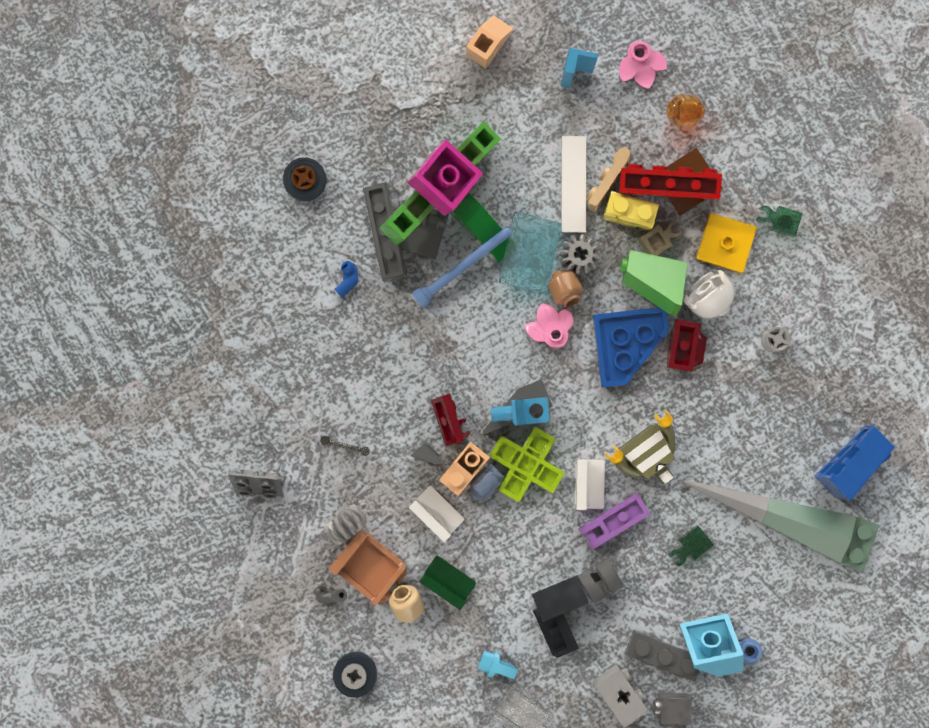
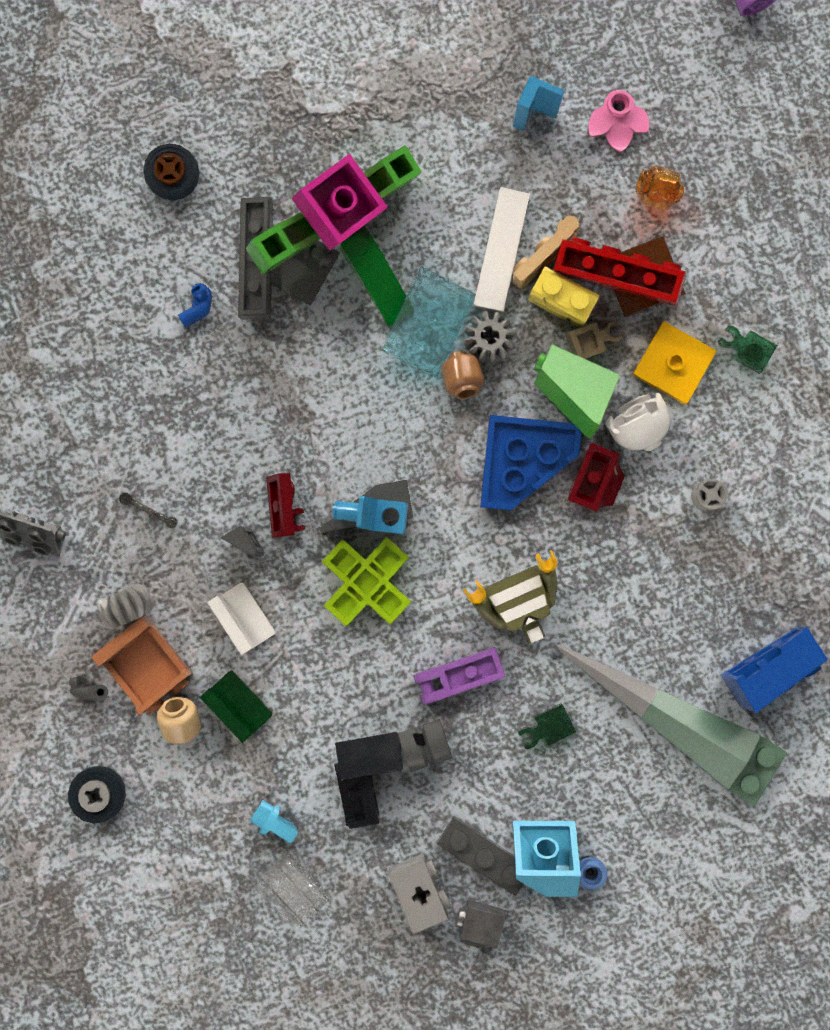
camera: 15 degrees right, 0 degrees up
medium blue piece [412,228,512,309] -> none
light nougat slope [439,442,490,496] -> none
light nougat slope [466,15,513,69] -> none
sand blue brick [469,464,505,500] -> none
bright pink plate [525,304,573,349] -> none
white panel [574,459,605,510] -> none

